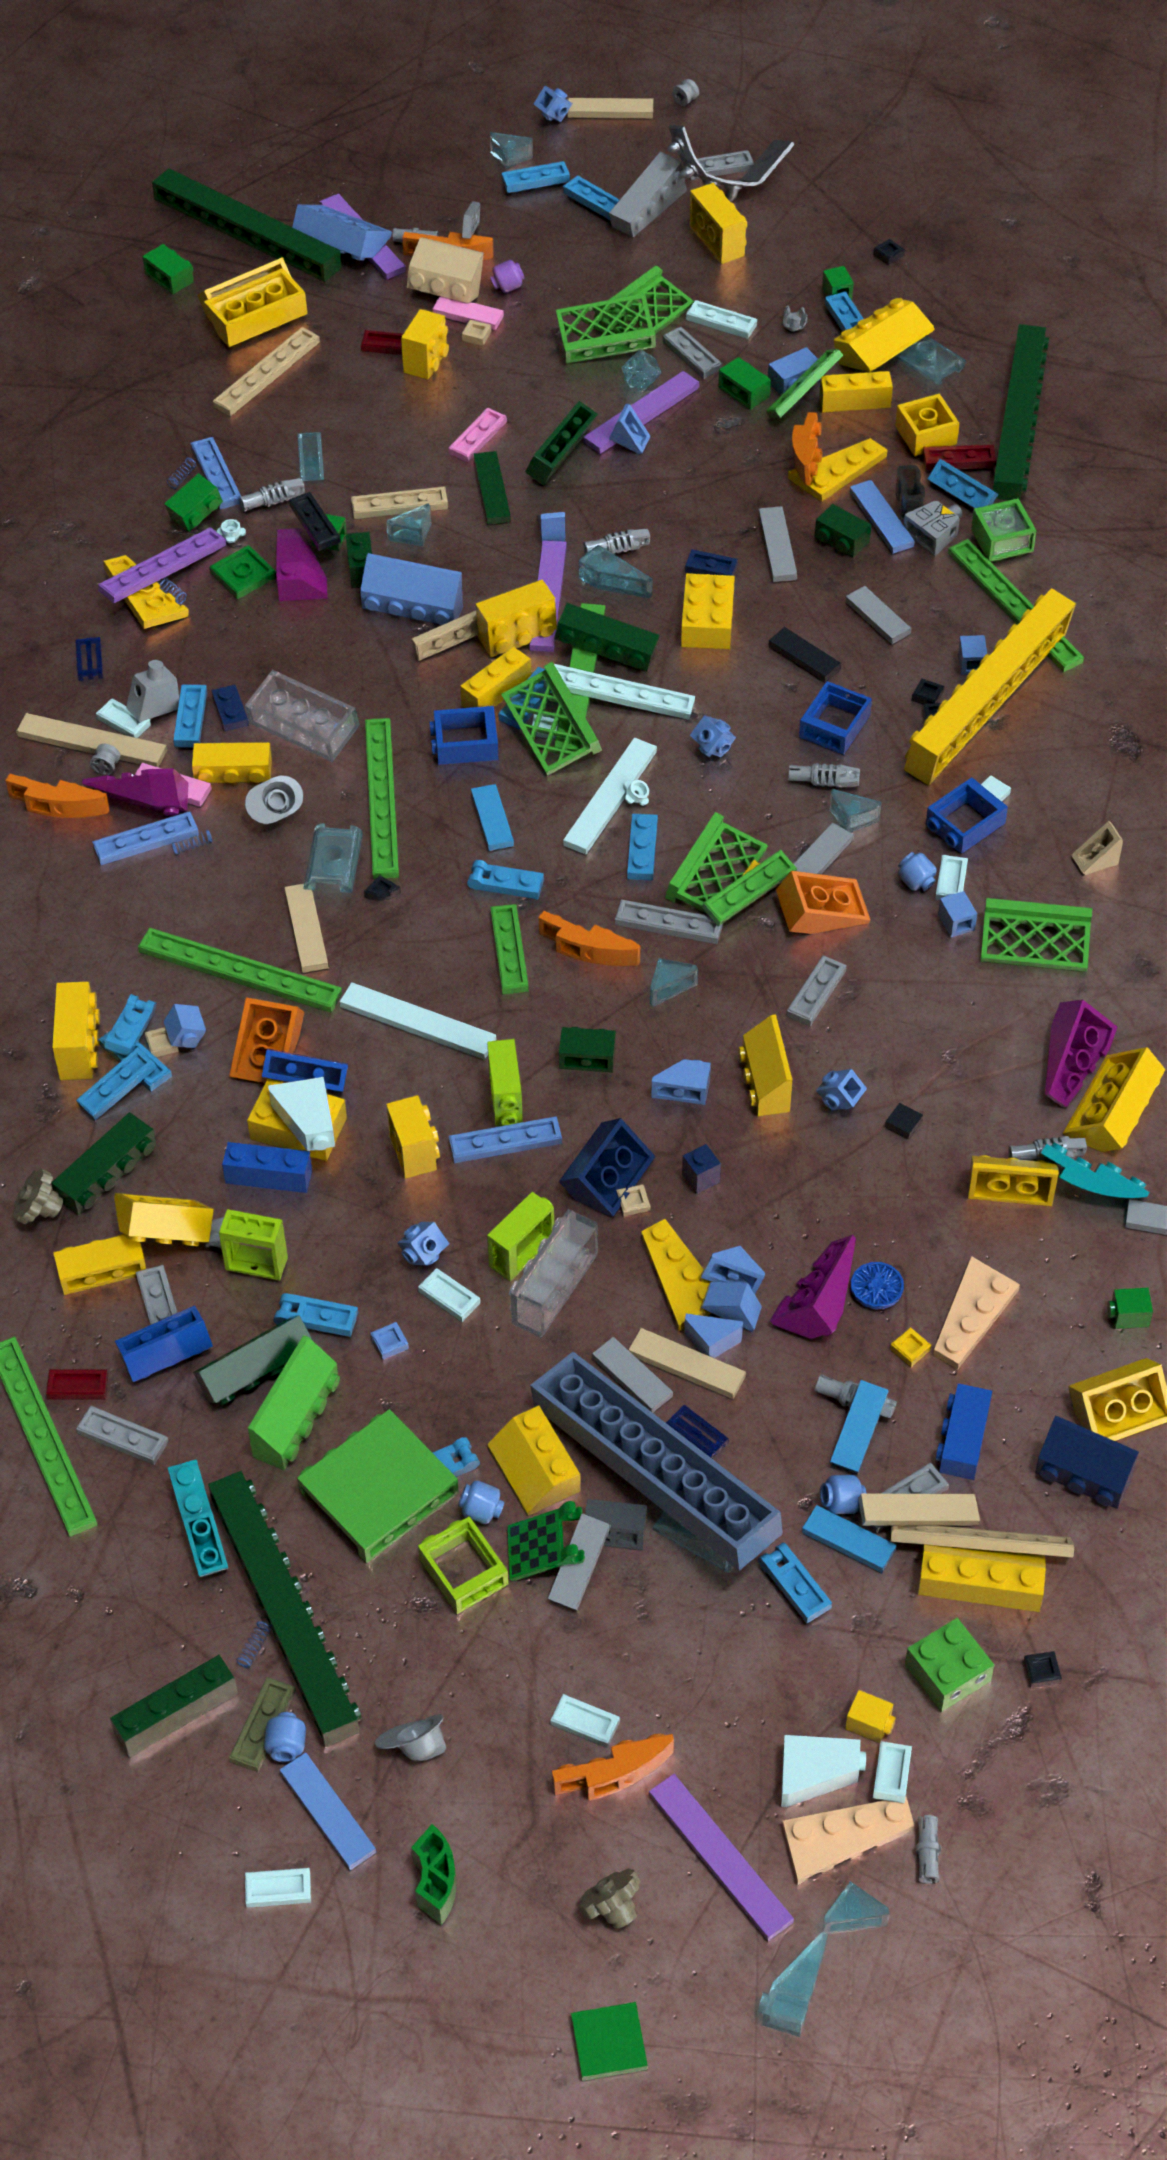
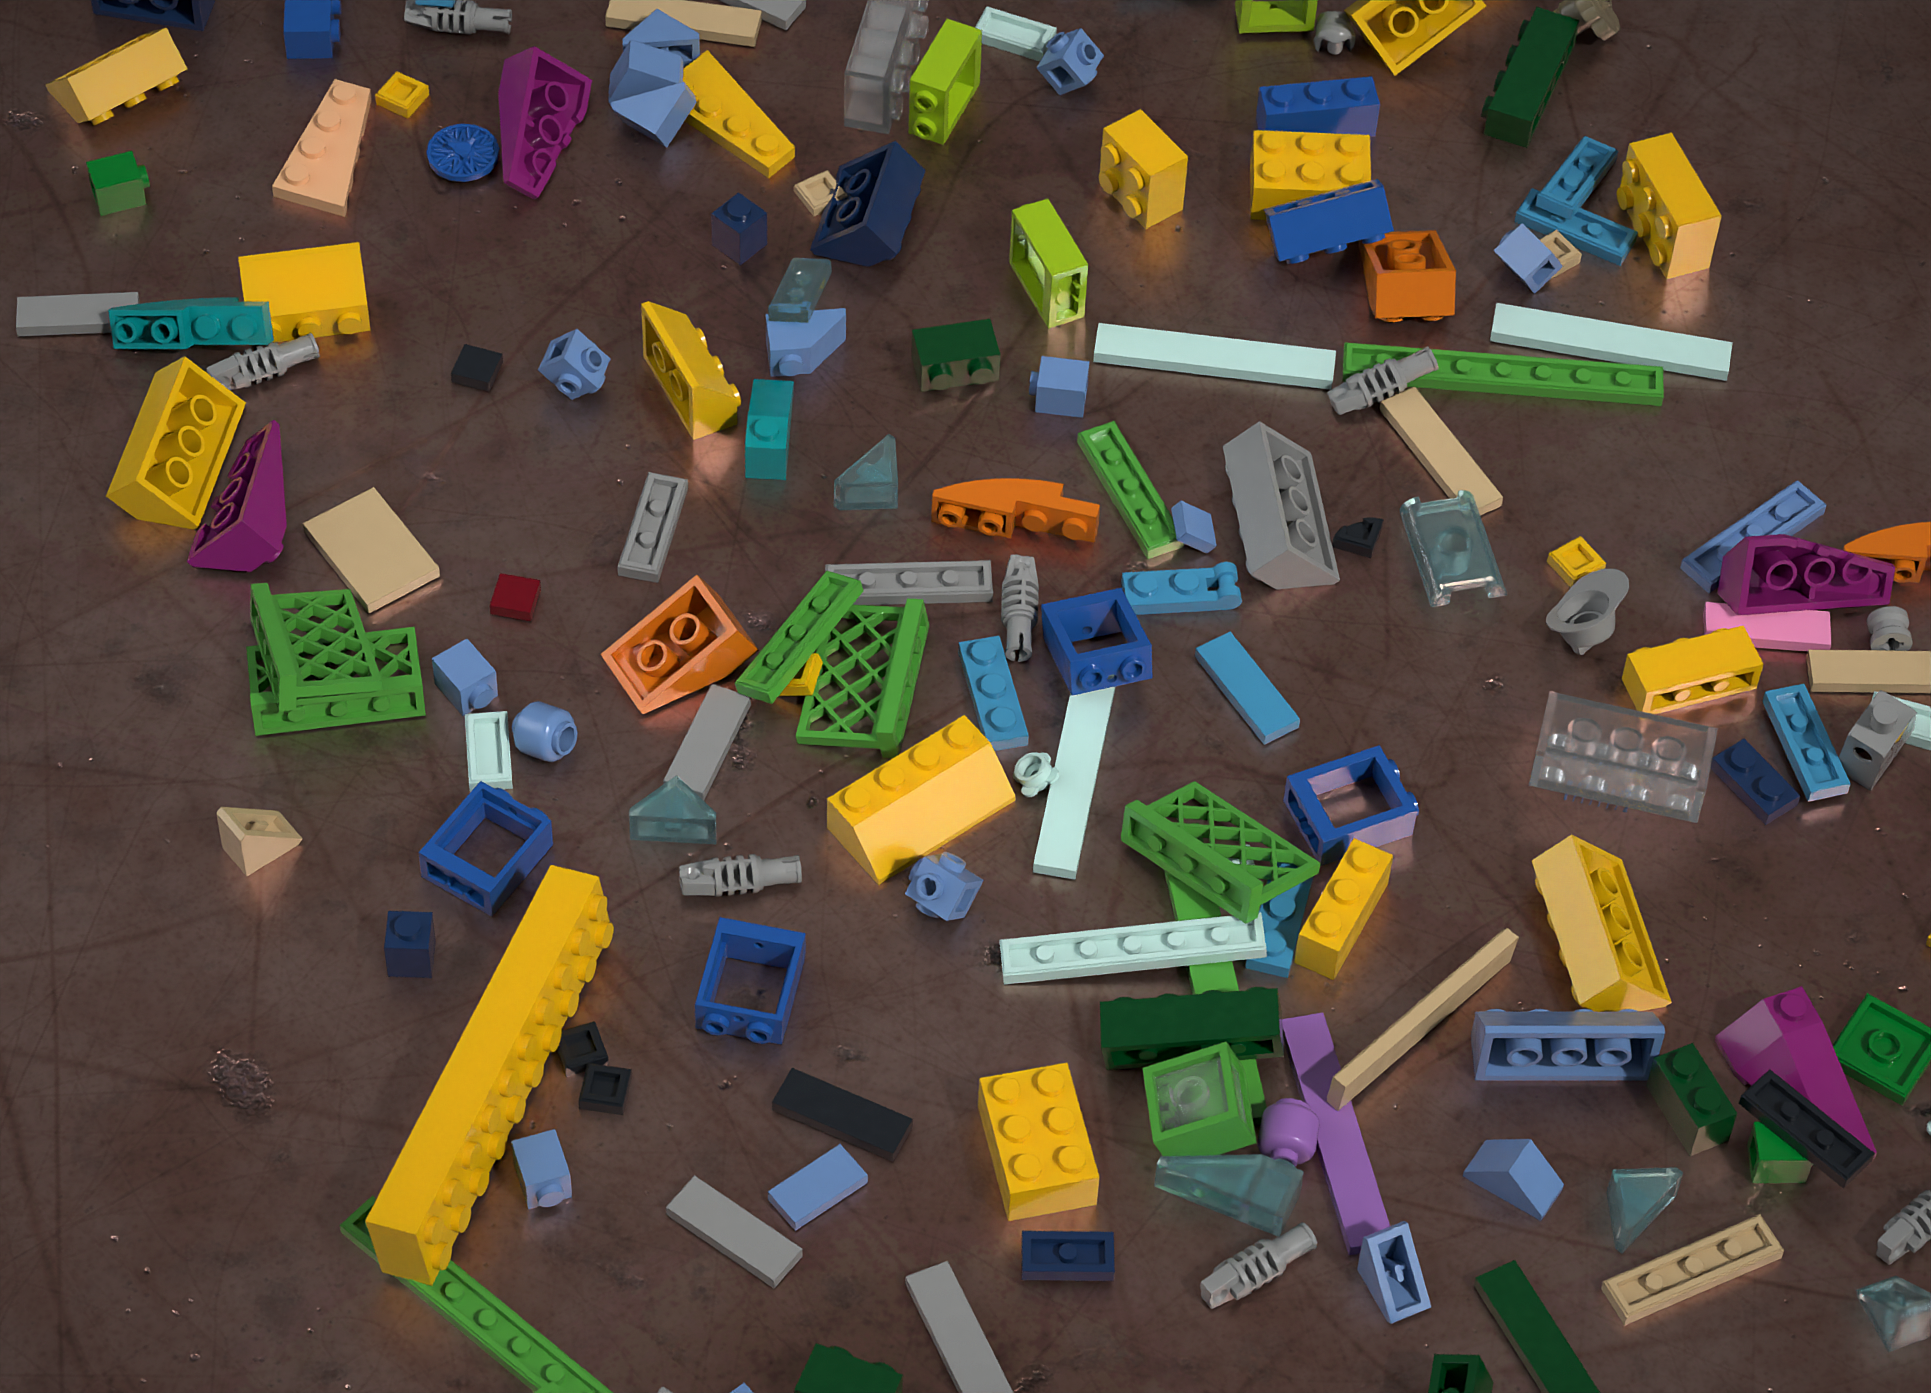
camera: 160 degrees right, 0 degrees up
dark azure plate [104,994,157,1056] -> none
medium blue piece [172,830,212,855] -> none
light aqua slope [268,1077,335,1151] -> none
bright green tile [365,718,399,879] -> none
medium blue tile [449,1116,562,1163] -> none
yellow brick [475,579,557,657] -> none
light aqua tile [981,776,1011,801] -> none
none -> bright green fence [250,583,382,712]
none -> tan tile [303,487,440,613]
none -> dark blue brick [384,911,436,978]
none -> dark red tile [489,573,541,621]
none -> teal slope [745,379,794,480]
none -> clear light blue tile [768,258,831,323]
none -> medium blue tile [768,1144,868,1231]
none -> yellow slope [827,715,1015,885]
none -> light grey hinge [1001,554,1039,662]
none -> medium blue brick [1029,356,1090,418]
none -> blue window [1041,588,1153,696]
none -> bright green piece [1142,1042,1257,1169]
none -> medium blue tile [1171,501,1217,553]
none -> light grey slope [1223,421,1340,590]
none -> medium lavender head [1257,1098,1320,1169]
none -> light grey hinge [1328,346,1439,415]
none -> medium blue slope [1463,1139,1564,1221]
none -> light aqua tile [1490,303,1733,381]
none -> yellow slope [1531,834,1672,1012]
none -> yellow tile [1547,536,1606,588]

